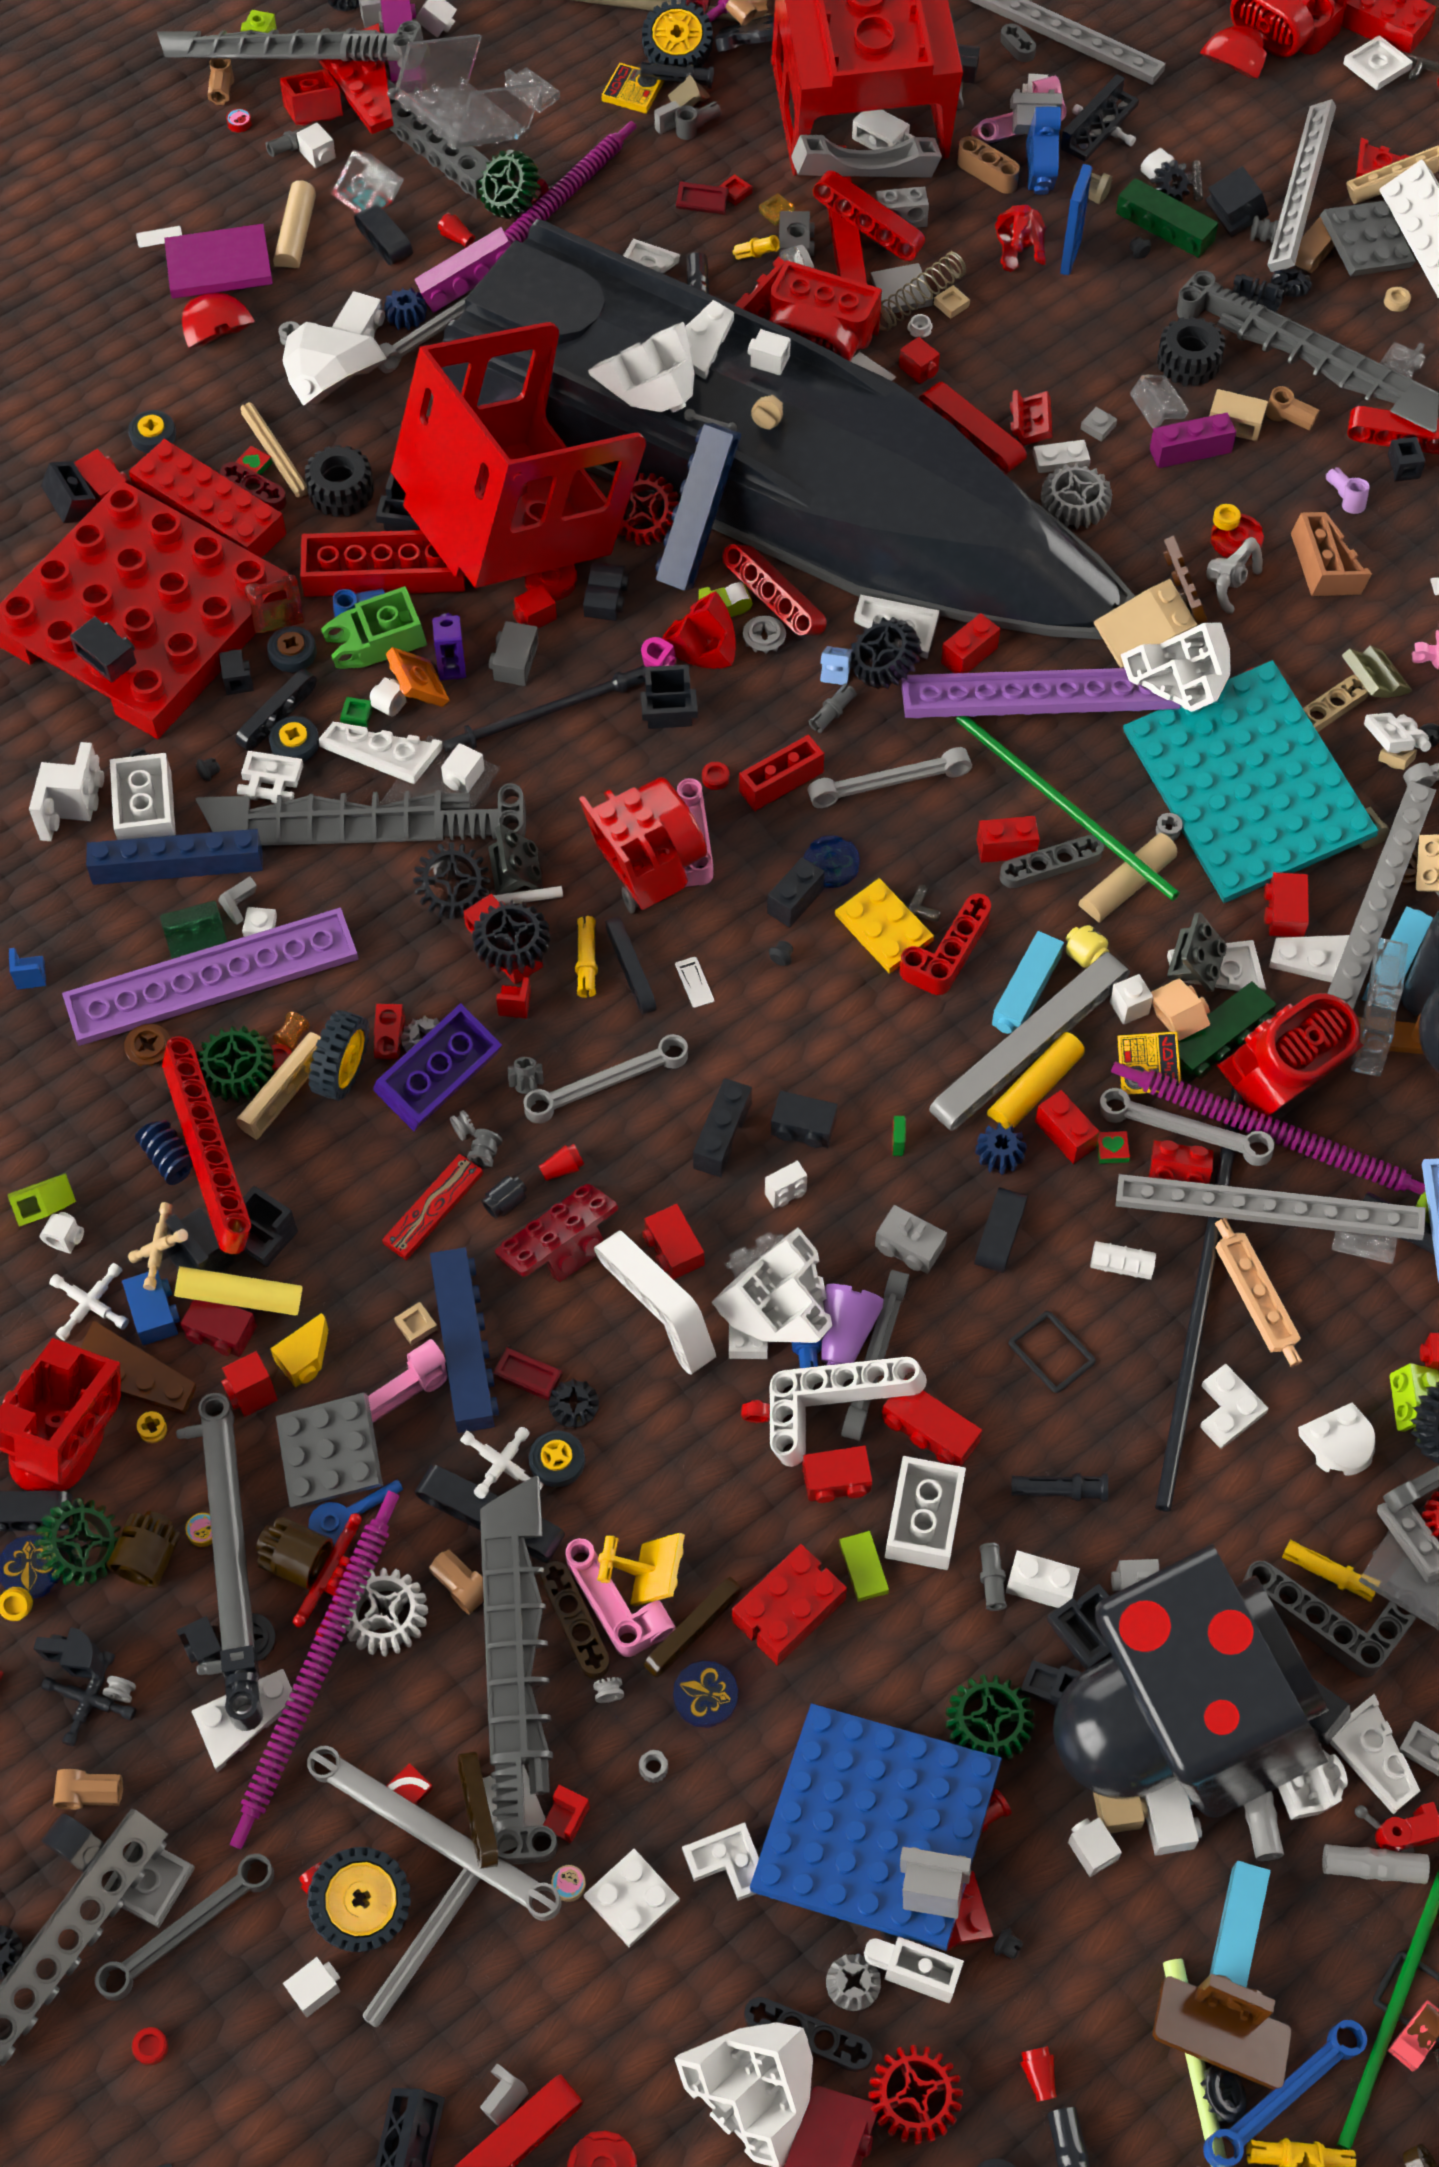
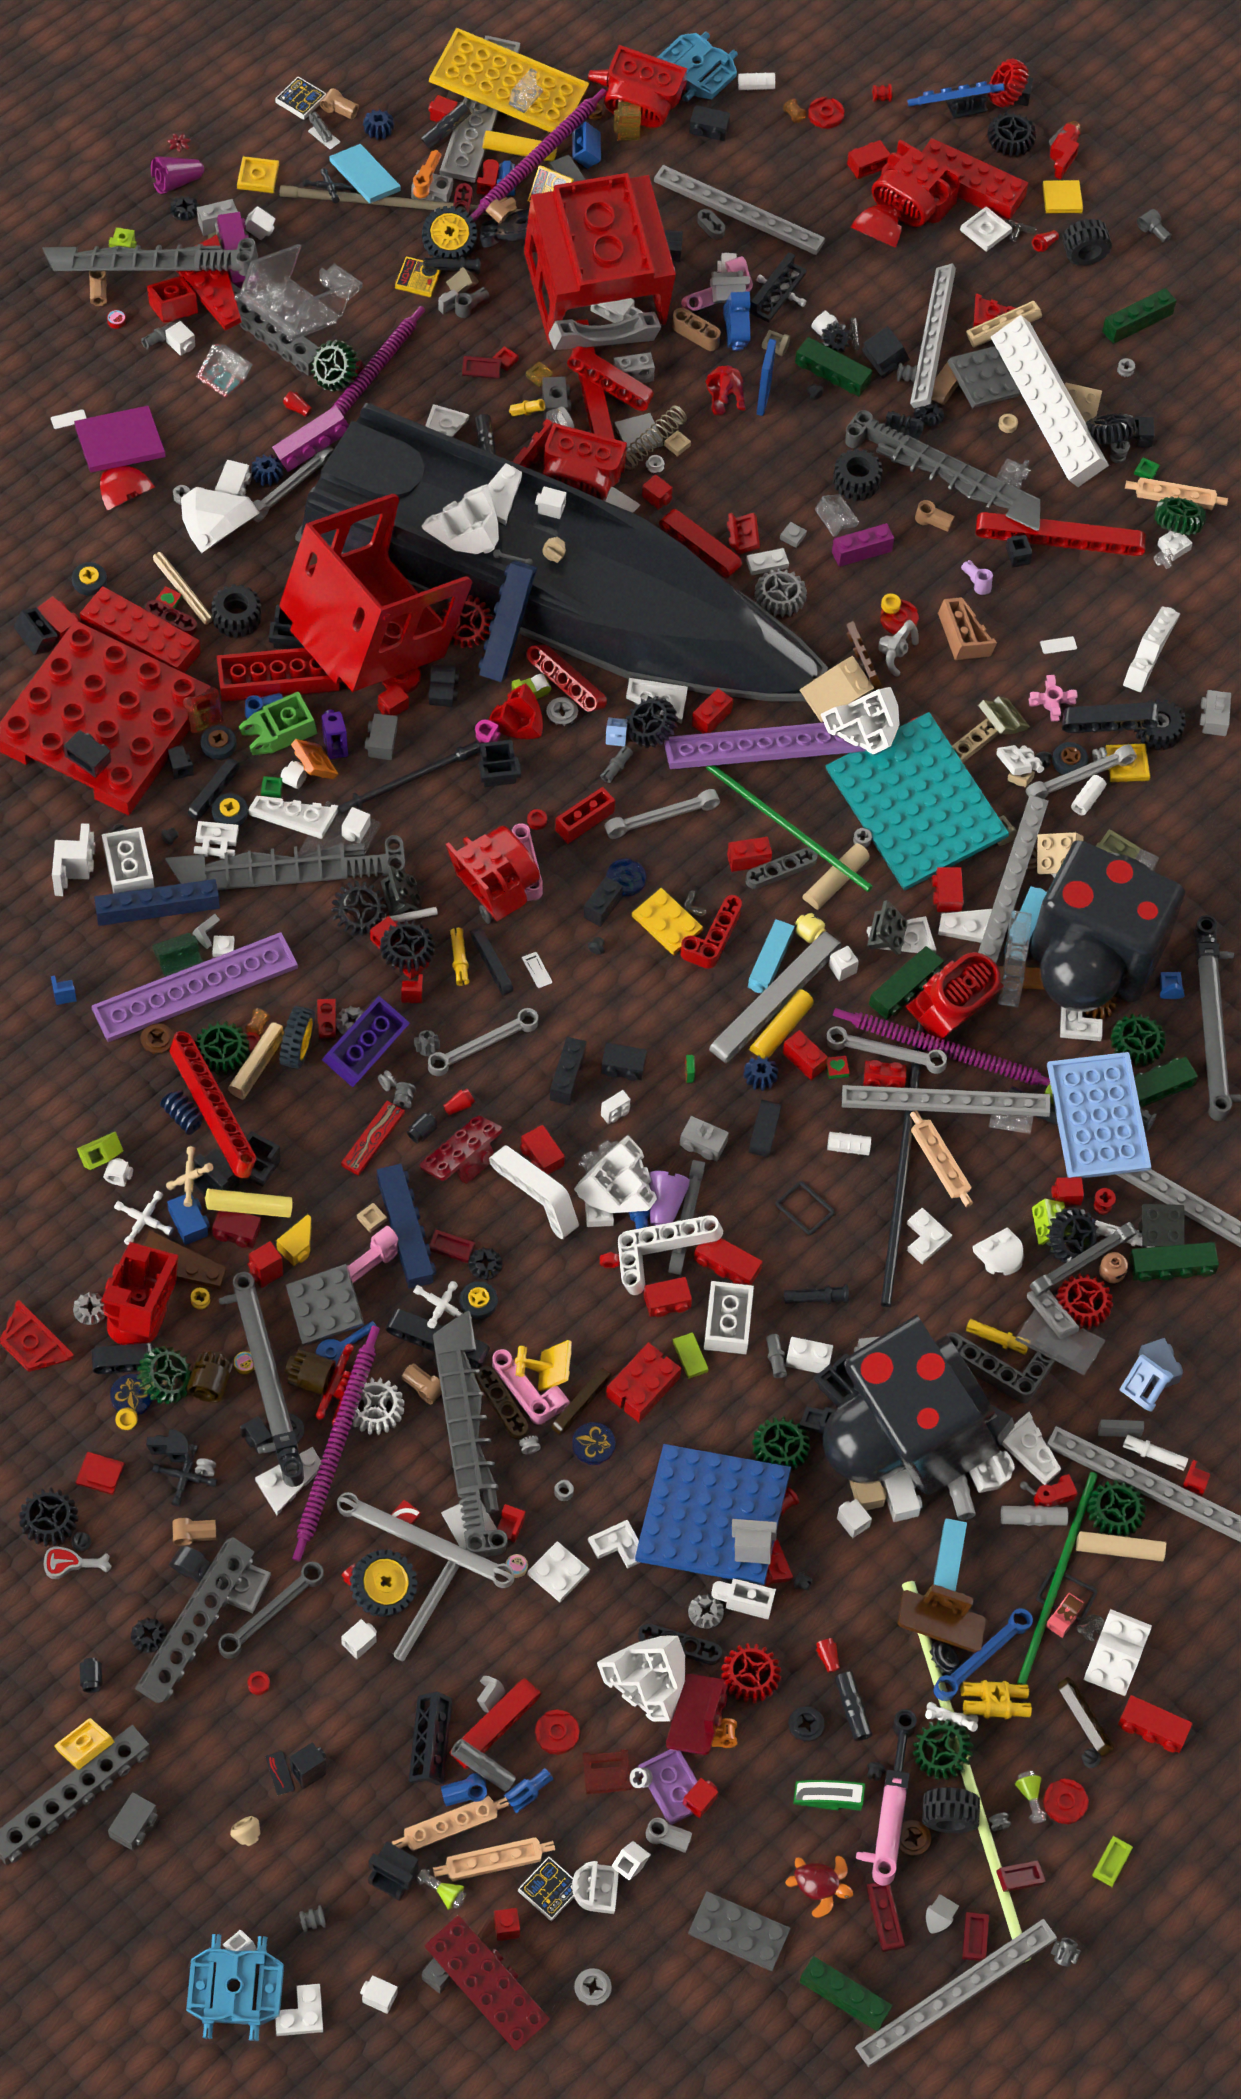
camera: 10 degrees left, 0 degrees up
tan brick [273,181,316,268] -> none
black beam [354,204,413,266] -> none
dark brown beam [458,1752,498,1869] -> none
tile [1117,1031,1181,1094] -> none
light nougat brick [1151,978,1210,1041] -> none
tan brick [1209,389,1268,441] -> none

